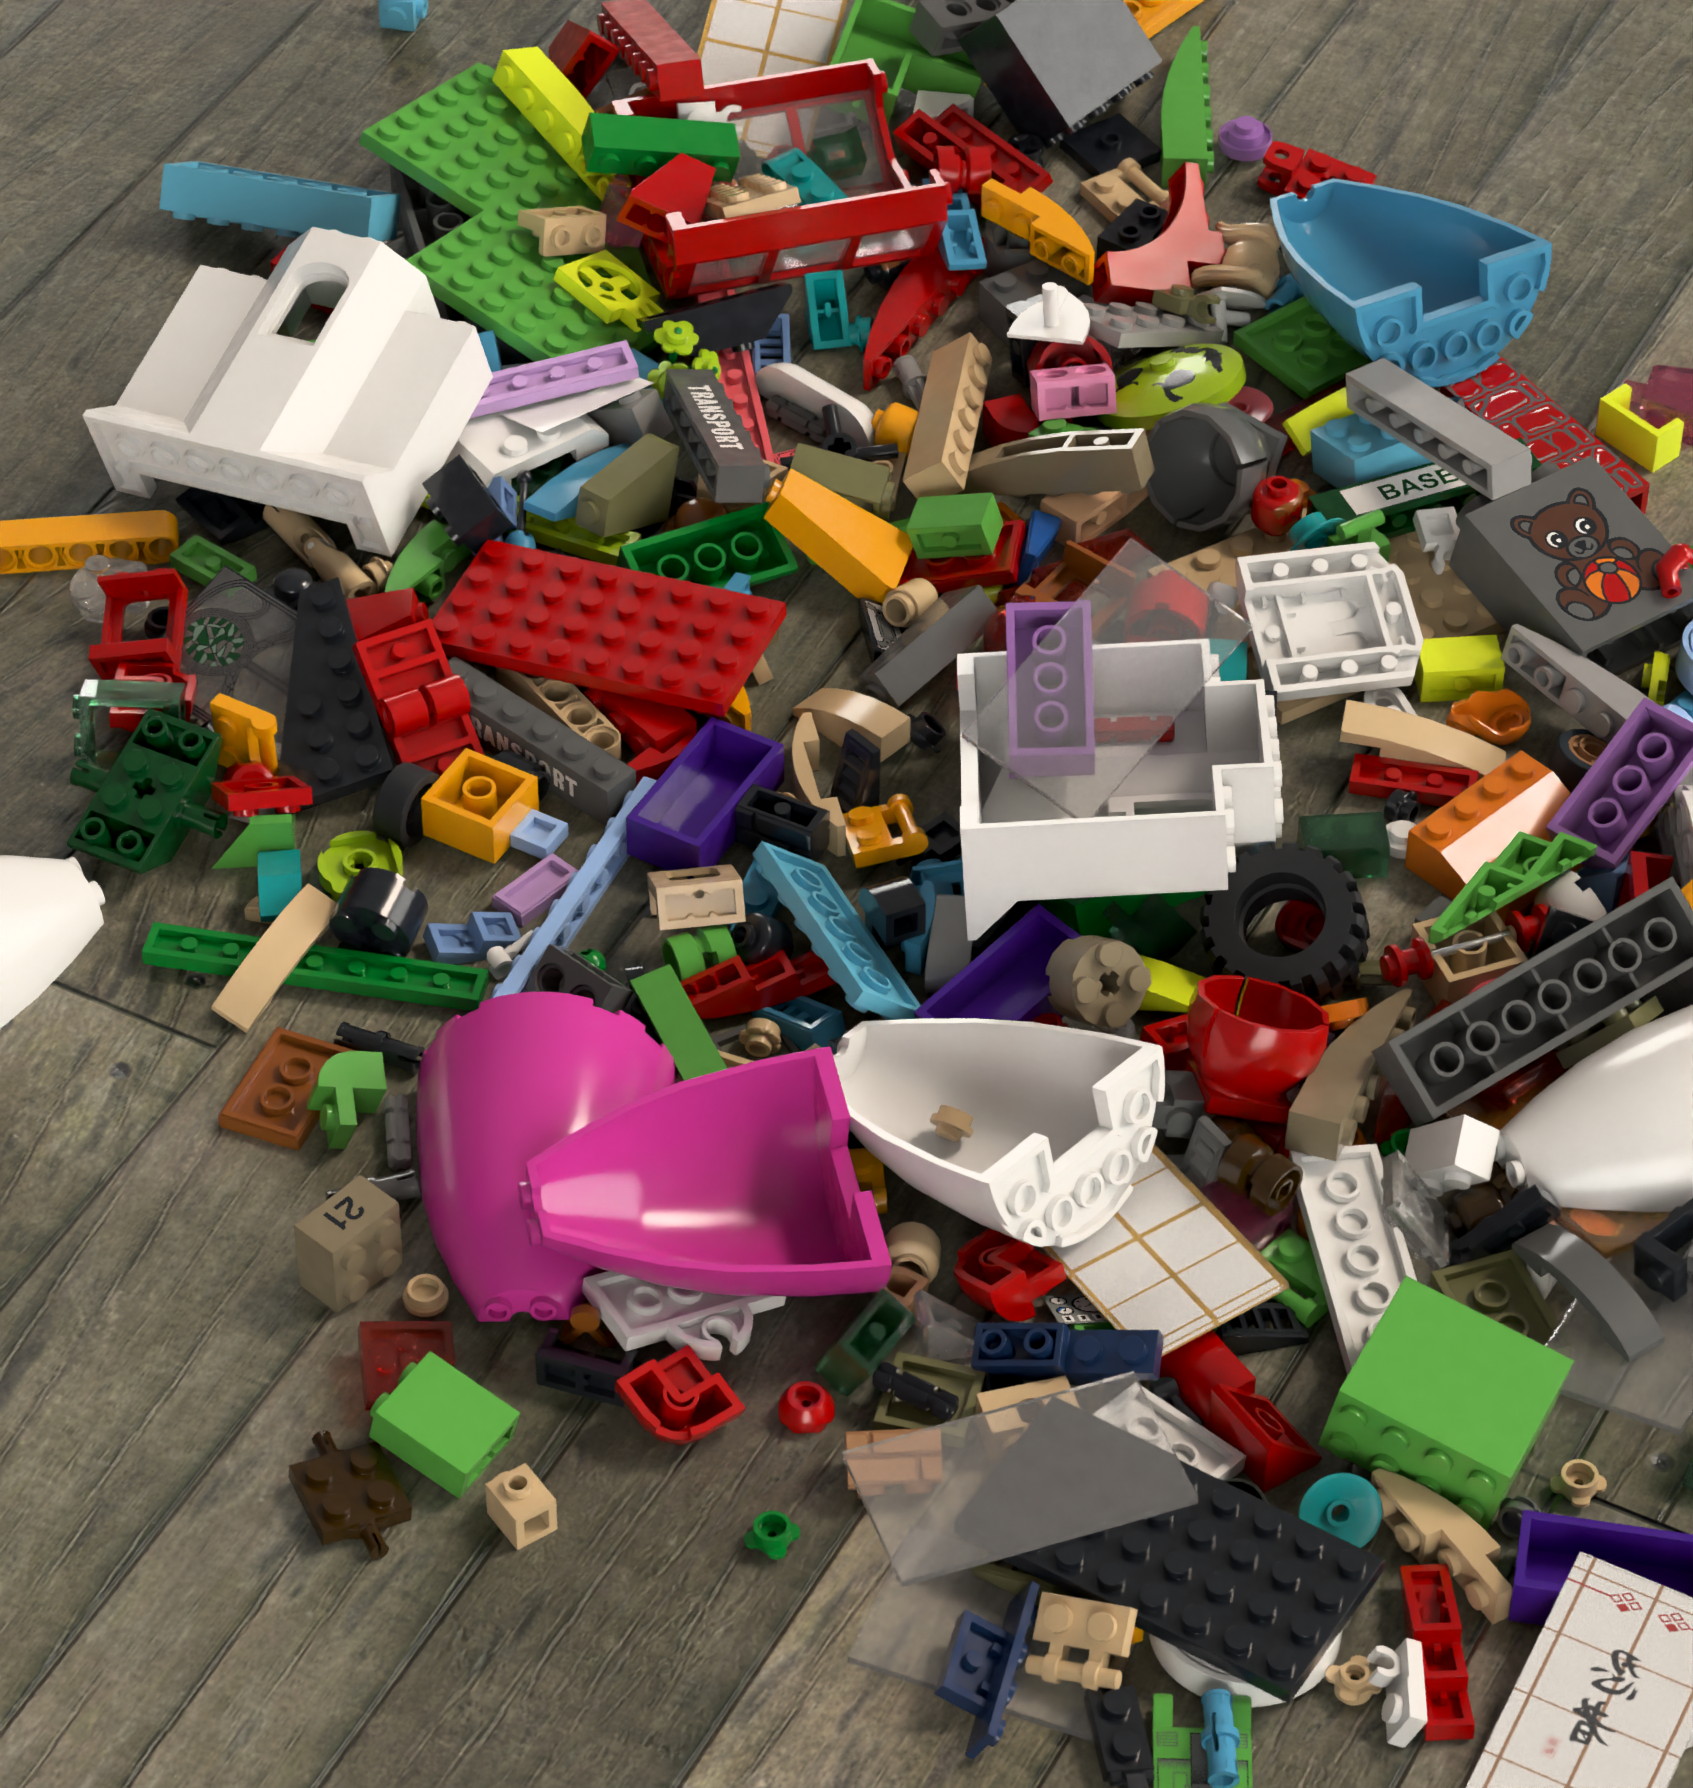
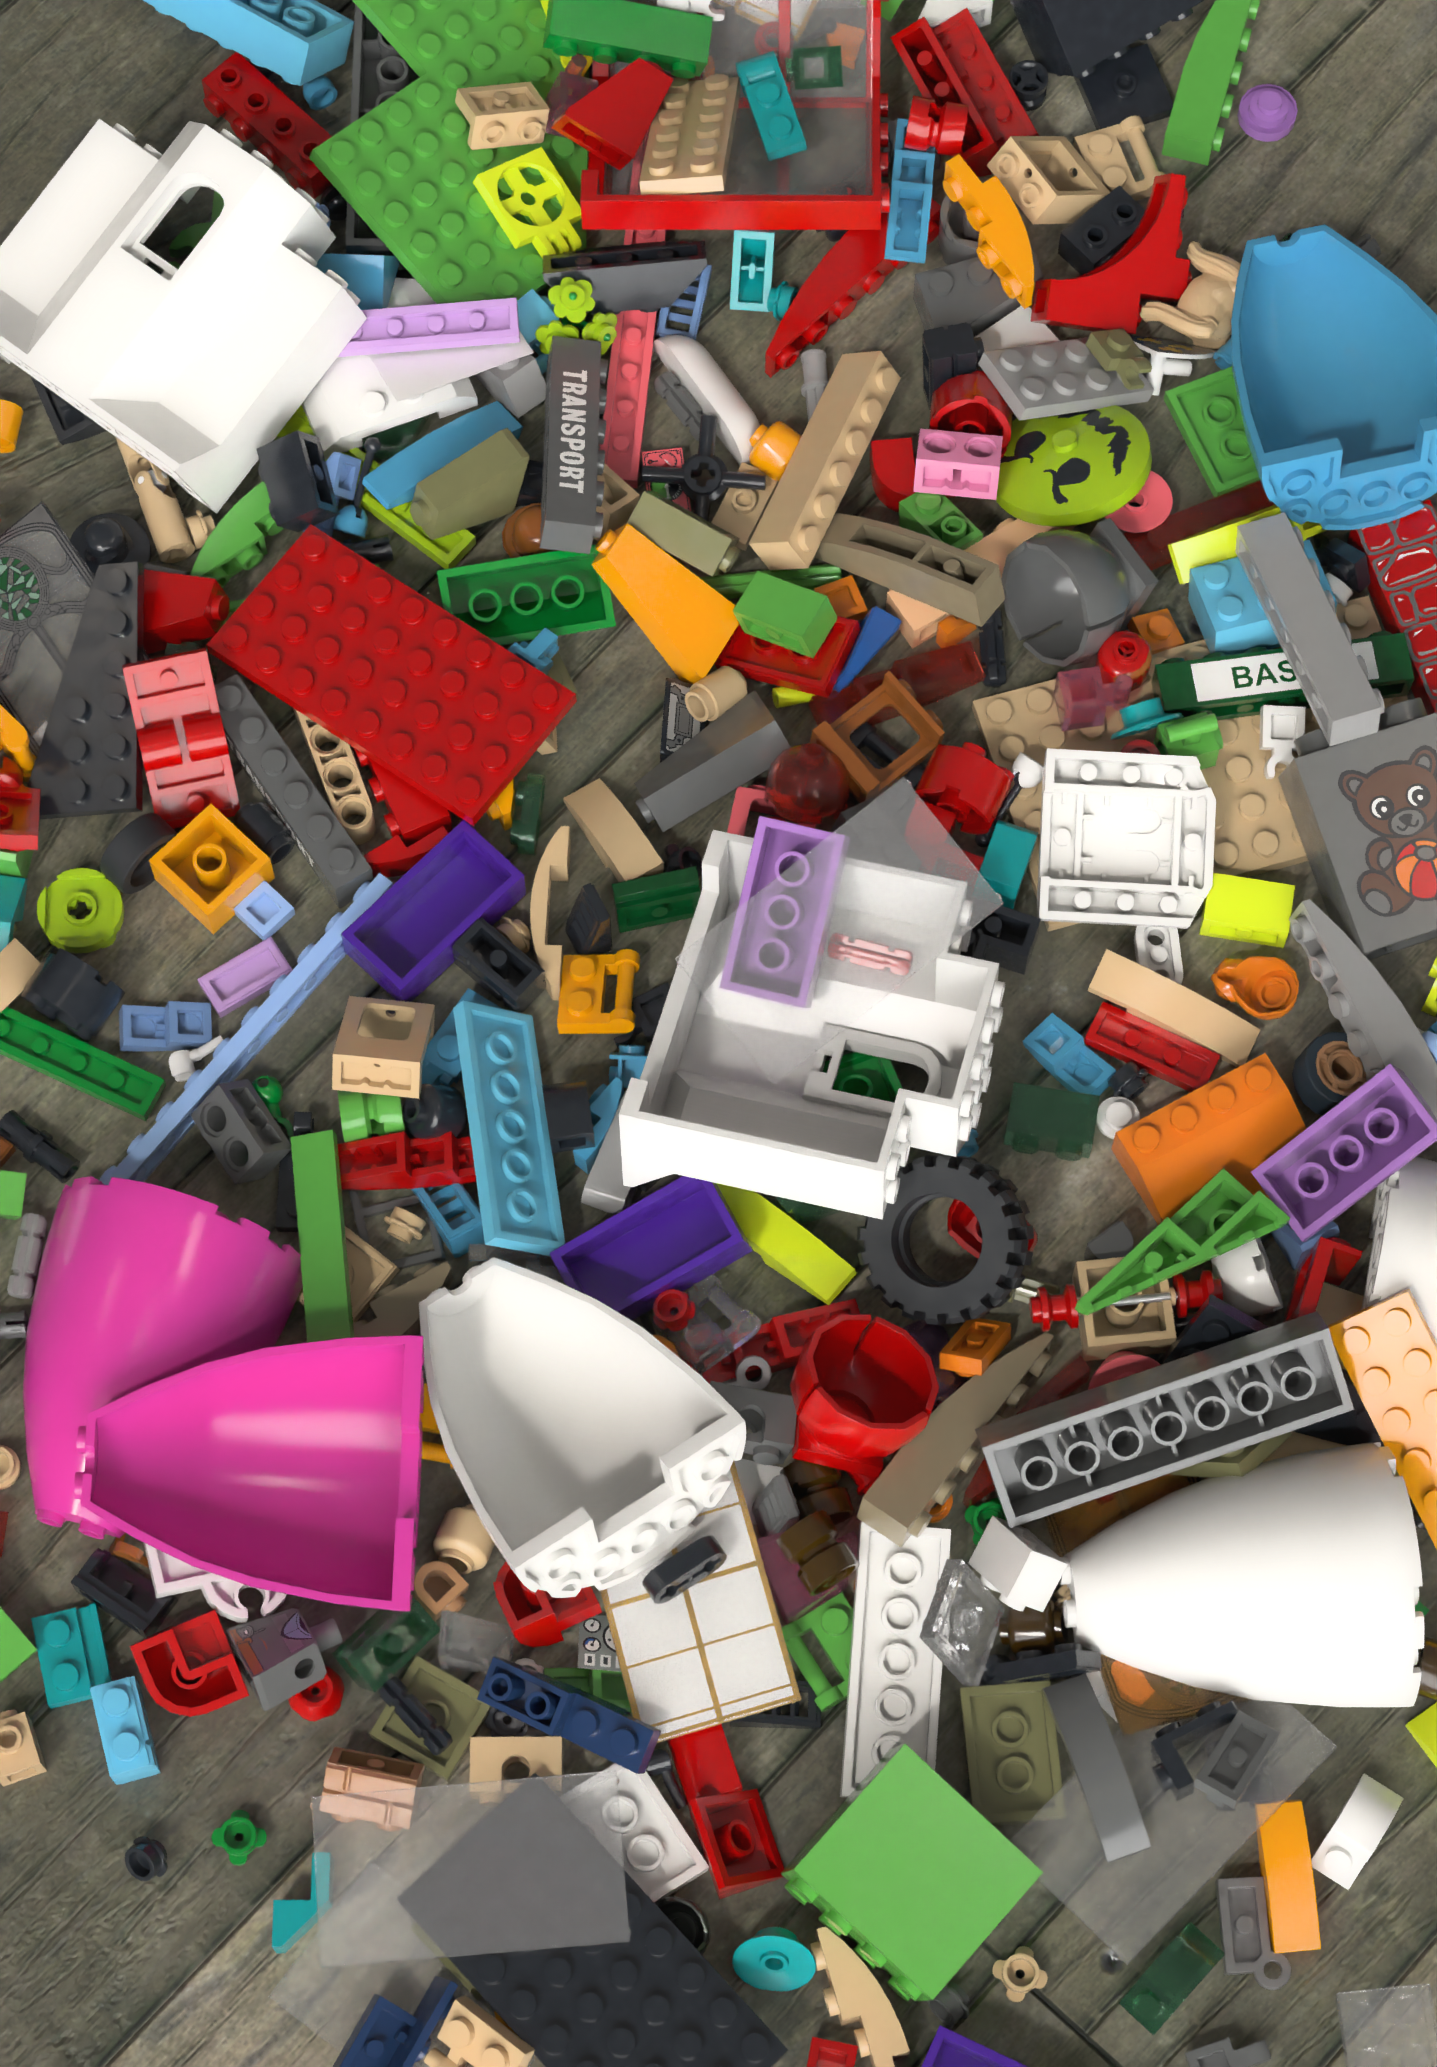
camera: 15 degrees right, 25 degrees up
bright green plate [169,534,257,600] -> none
tan plate [930,1105,974,1142] -> none
white shield [1007,282,1090,345] -> none
dark tan brick [1045,935,1151,1028] -> none
red plate [1257,141,1377,199] -> none
none -> teal plate [31,1603,113,1709]
none -> medium azure brick [90,1676,161,1785]
none -> black plate [124,1836,168,1881]
none -> dark grey torso [226,1608,343,1712]
none -> teal slope [272,1853,335,1953]
none -> clear green plate [510,773,546,856]
none -> dark green plate [612,866,701,933]
none -> black beam [642,1535,727,1604]
none -> orange tile [936,615,977,652]
none -> black axle [978,609,1007,688]
none -> tan window [987,136,1110,224]
none -> dark azure slope [1023,1013,1116,1107]
none -> clear pink brick [1054,666,1133,731]

